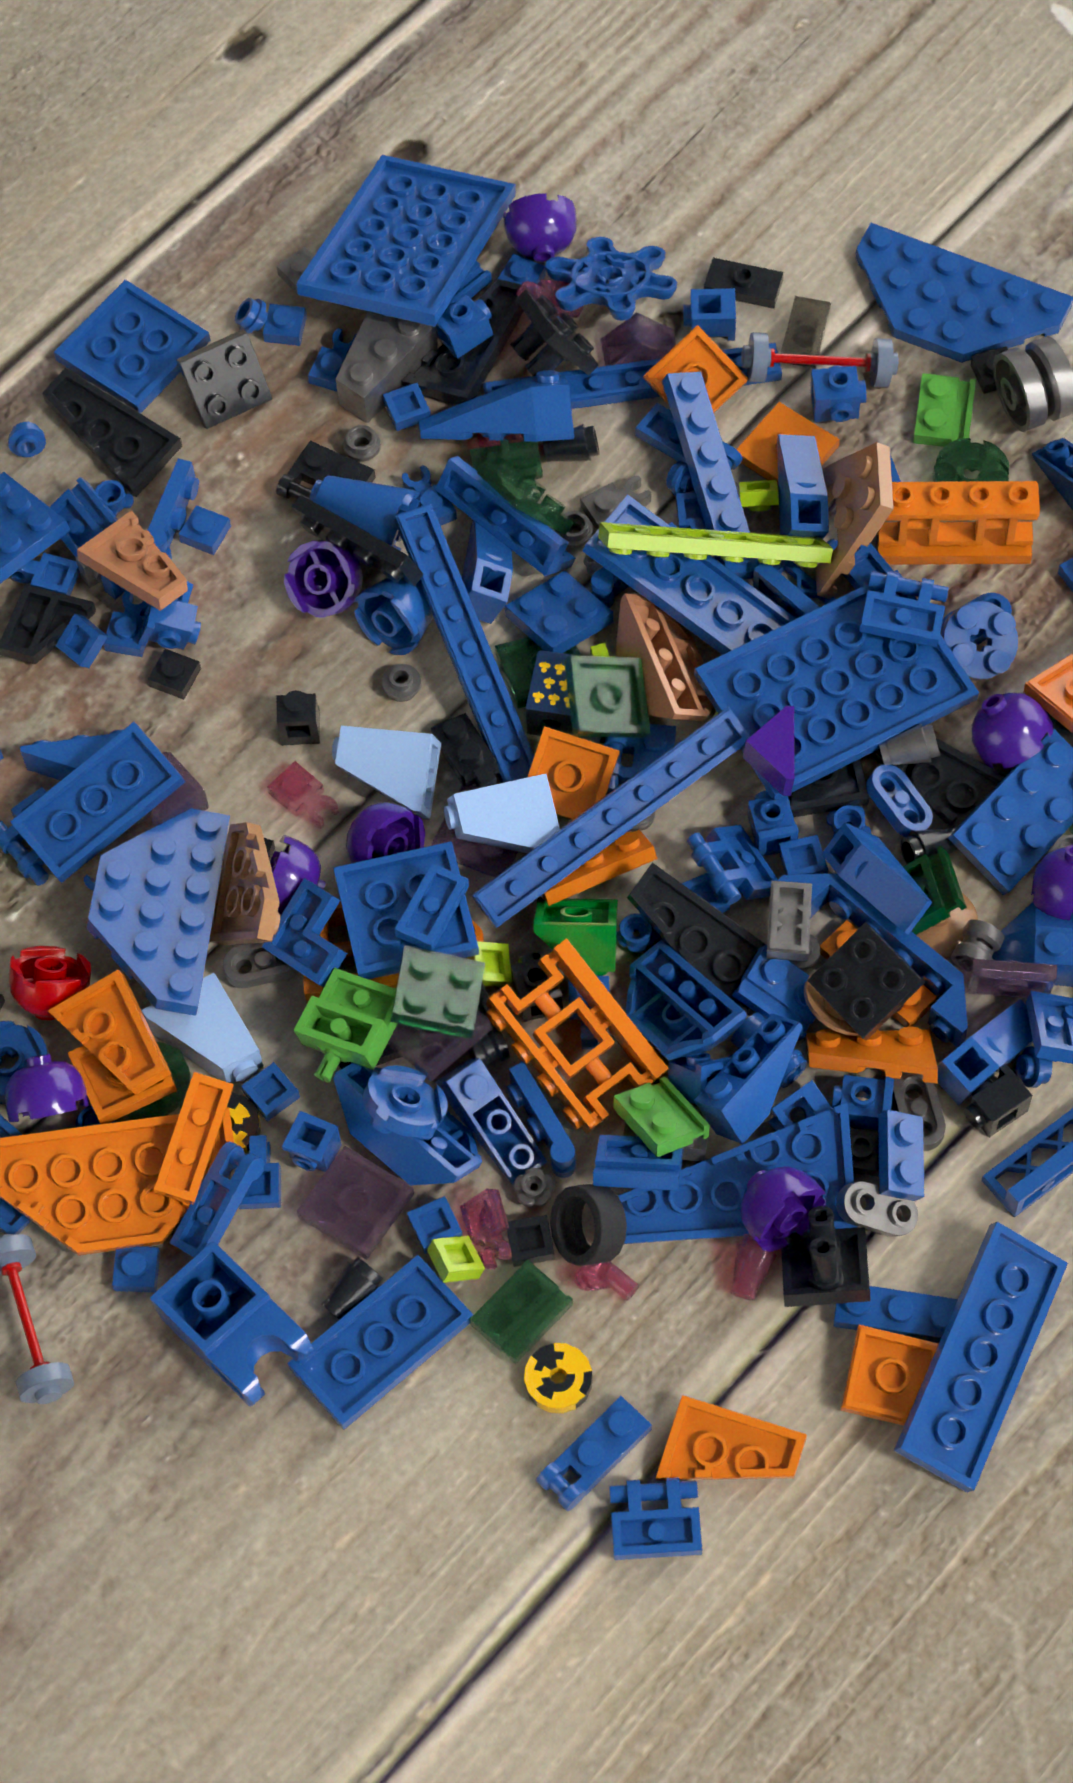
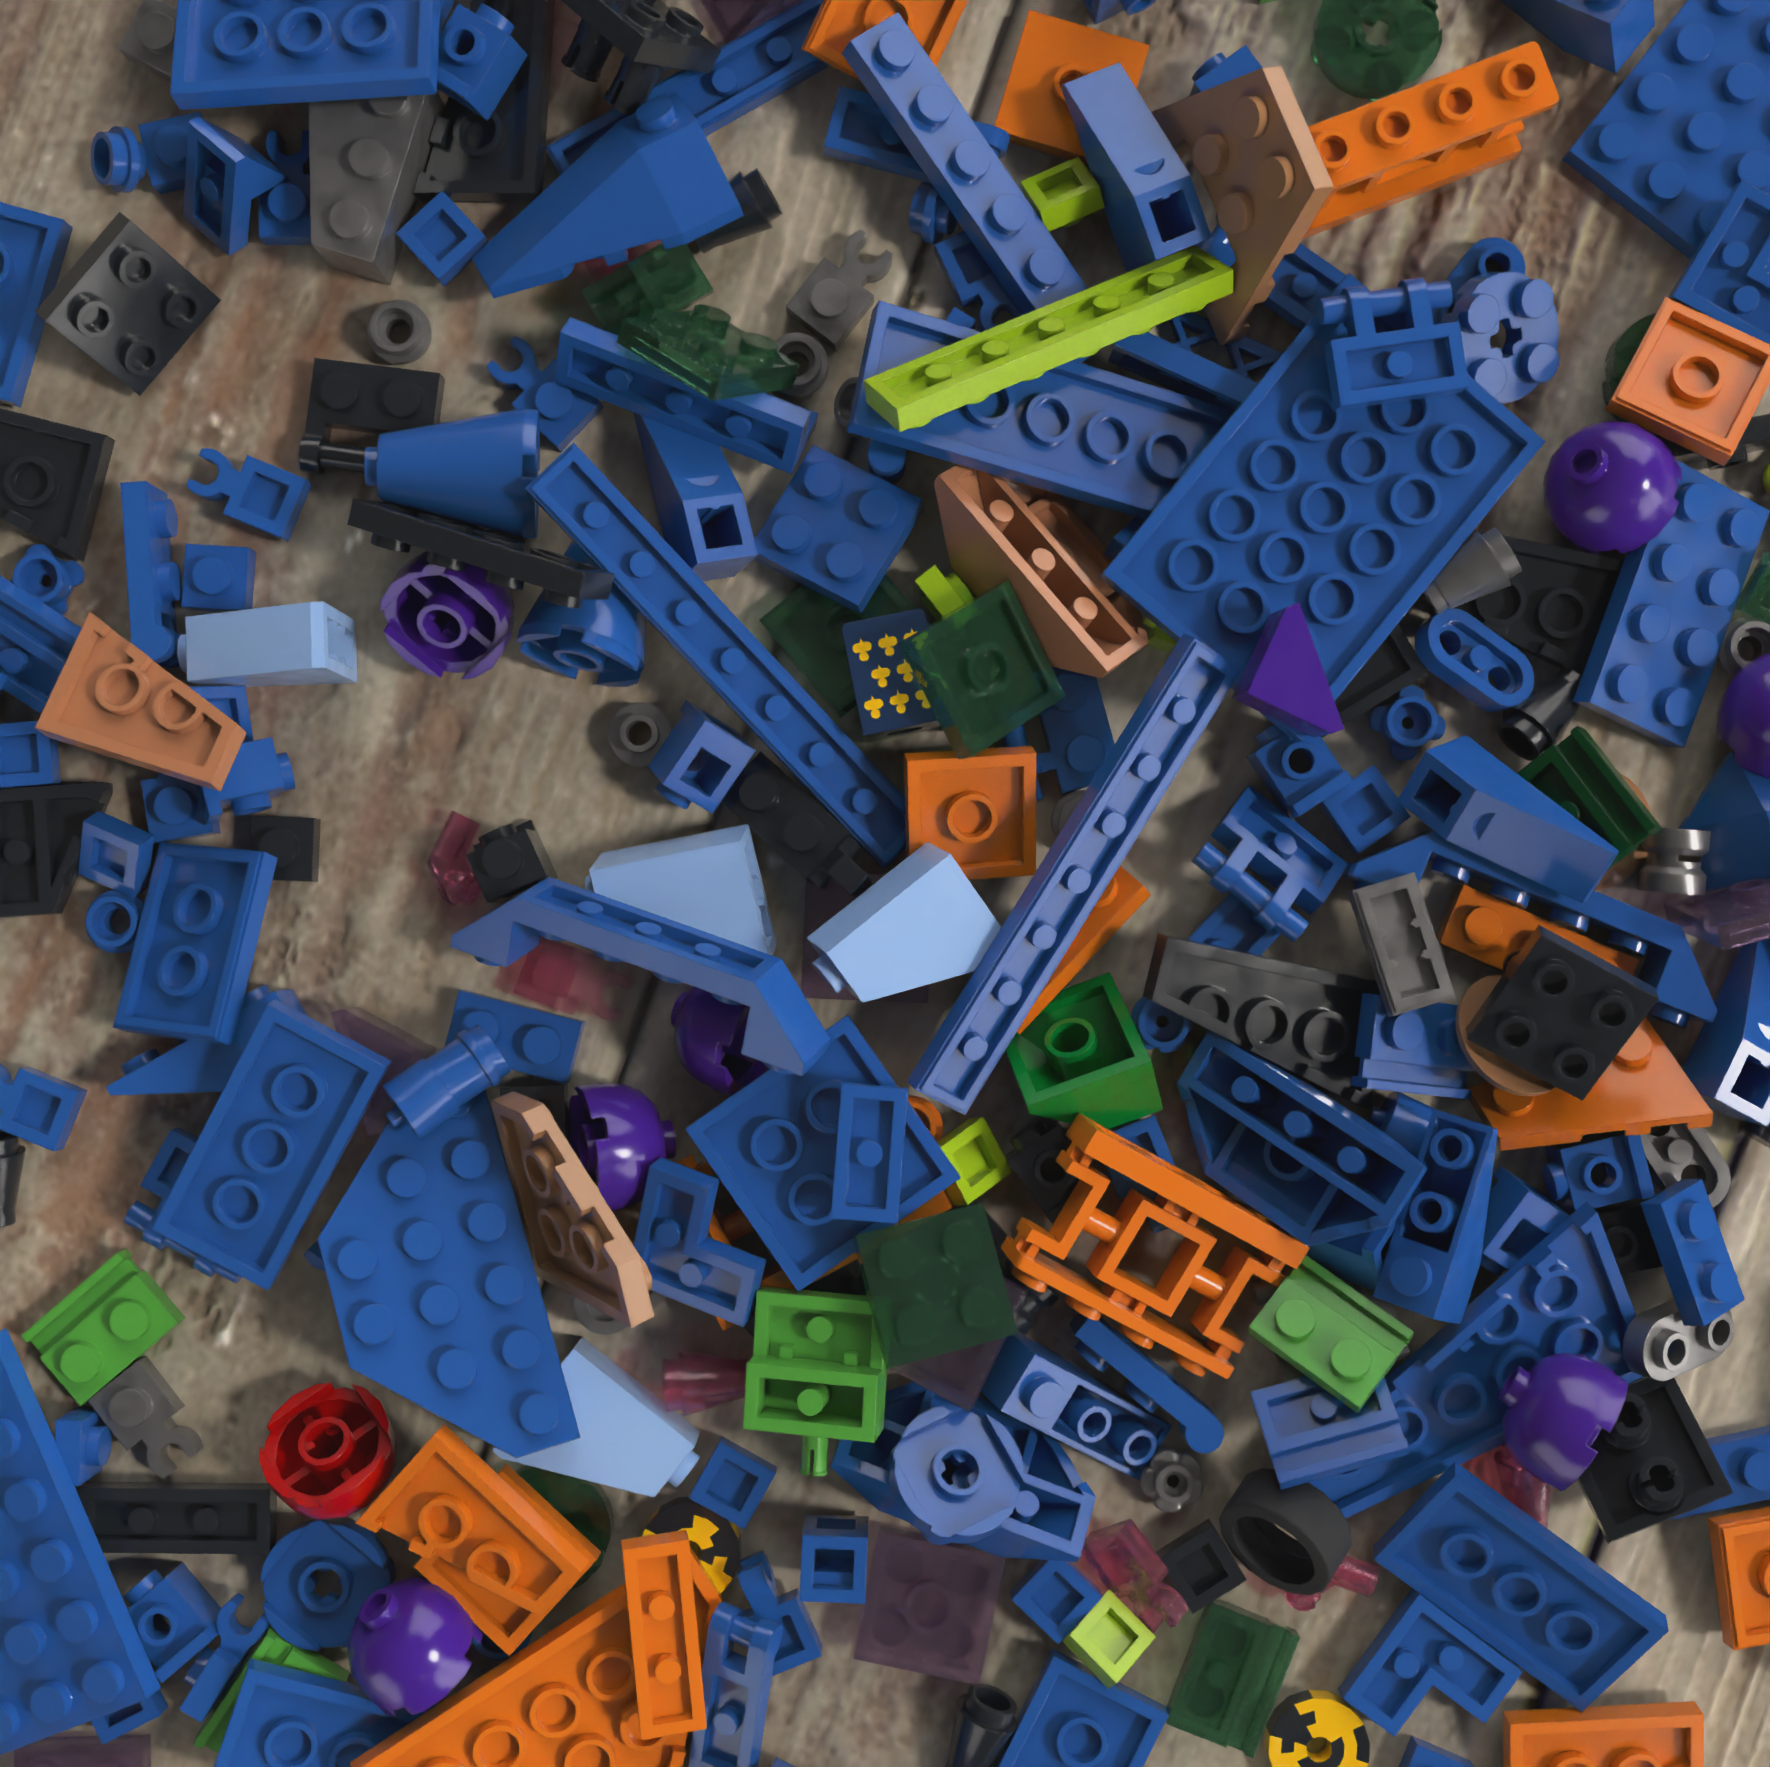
camera: 25 degrees left, 25 degrees up
none -> blue plate [85,890,145,953]
none -> blue tile [113,842,278,1046]
none -> light blue slope [177,601,357,687]
none -> blue slope [183,116,287,256]
none -> blue plate [186,448,313,542]
none -> blue piece [382,1024,511,1139]
none -> clear pink arm [427,810,481,906]
none -> blue plate [444,989,586,1084]
none -> blue slope [450,877,830,1076]
none -> blue brick [648,700,756,814]
none -> clear pink cone [662,1352,751,1417]
none -> blue plate [1337,1588,1523,1737]
none -> blue plate [1373,1462,1669,1712]

